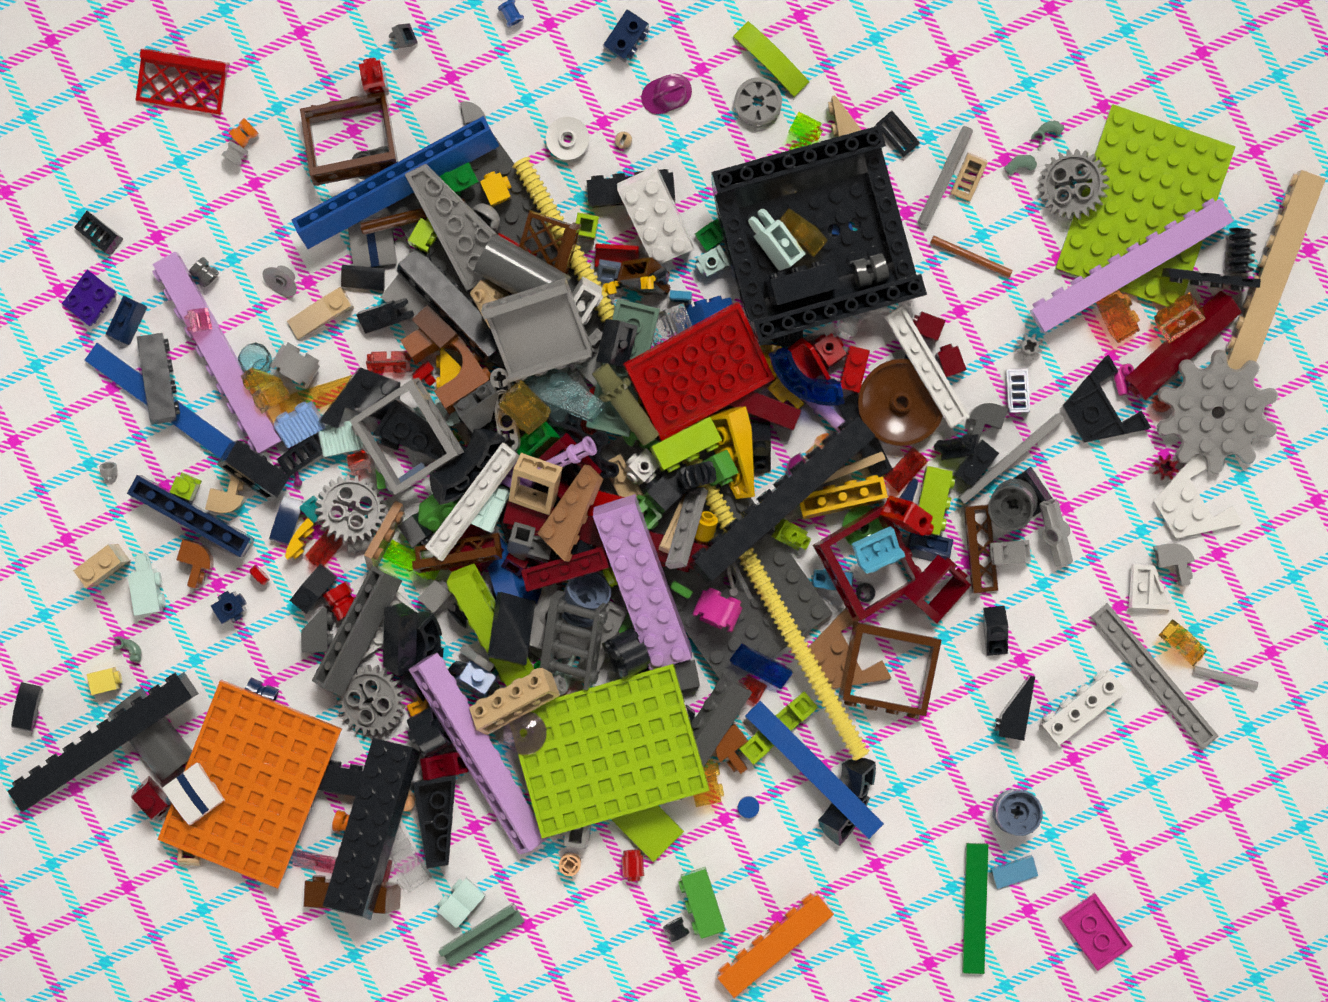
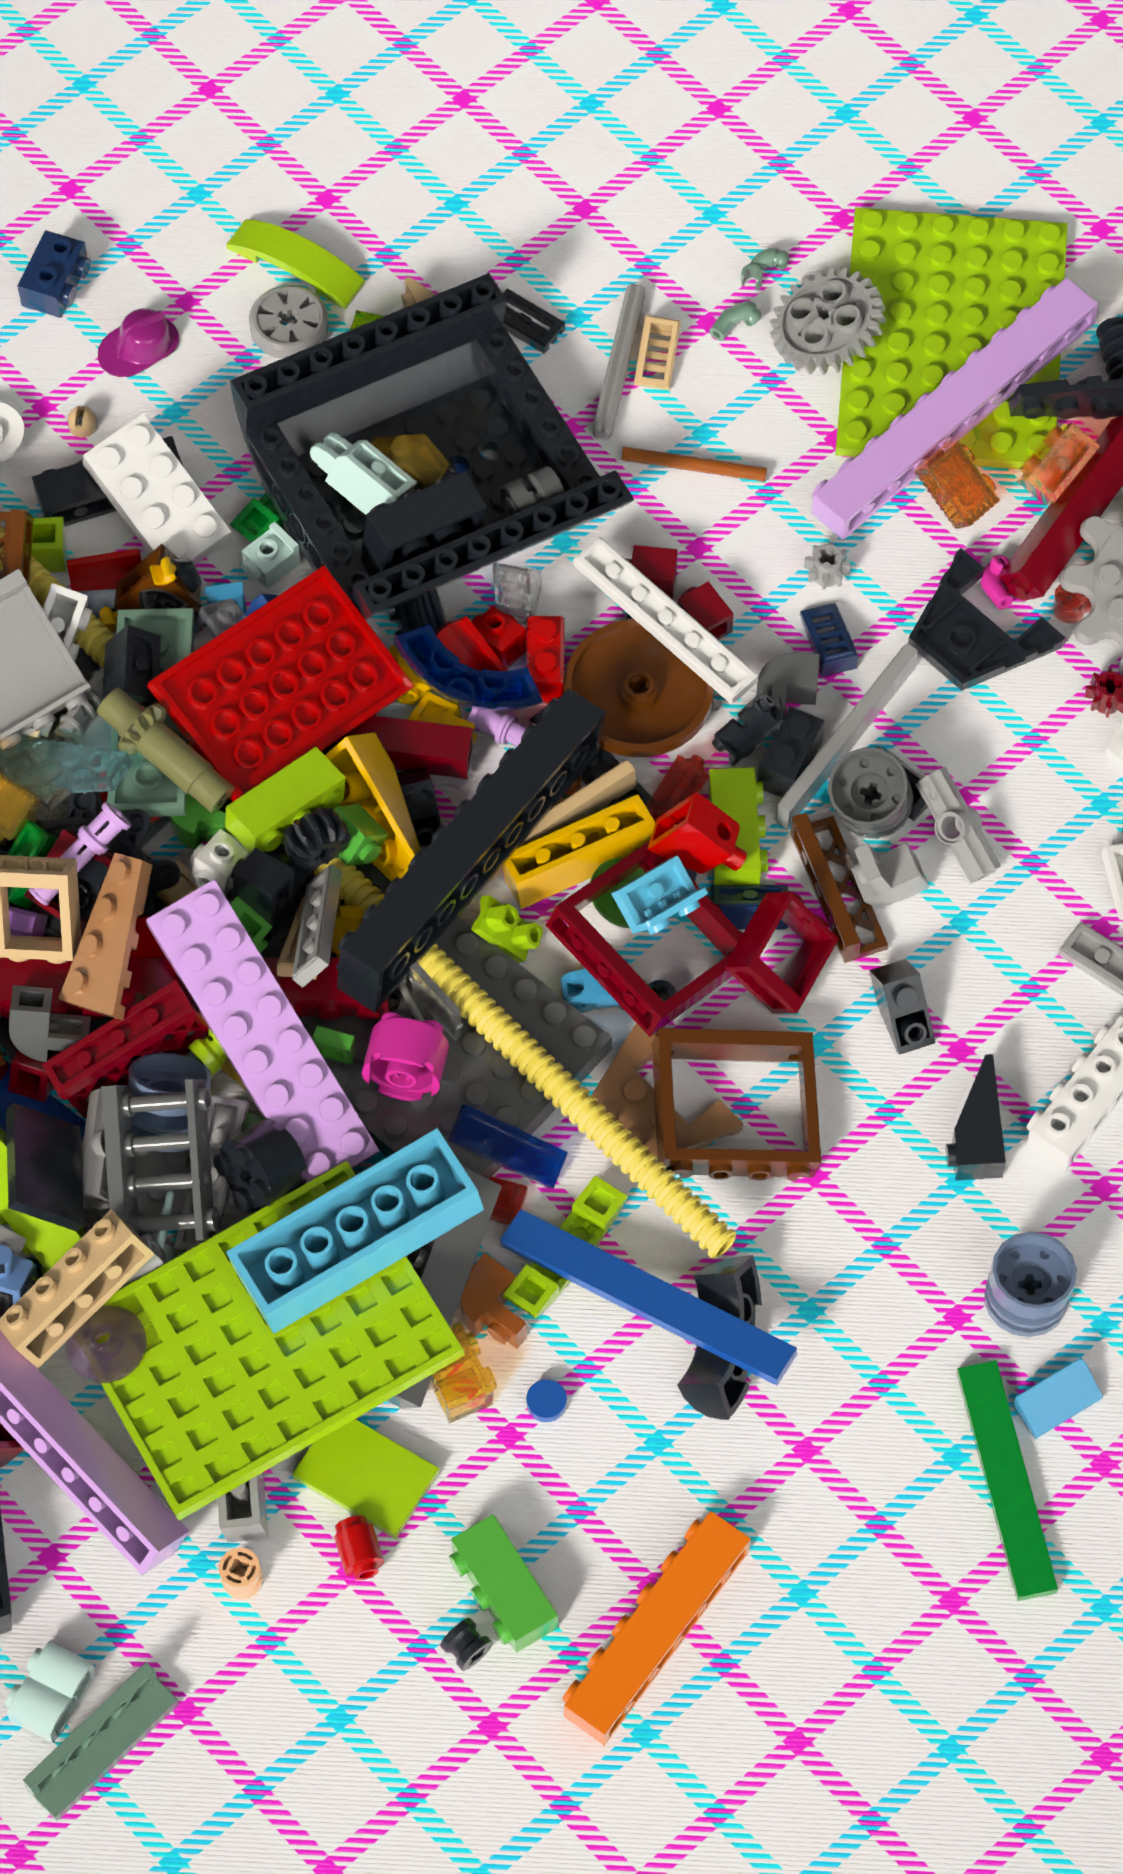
camera: 15 degrees left, 25 degrees down
none -> medium azure brick [226,1128,484,1334]

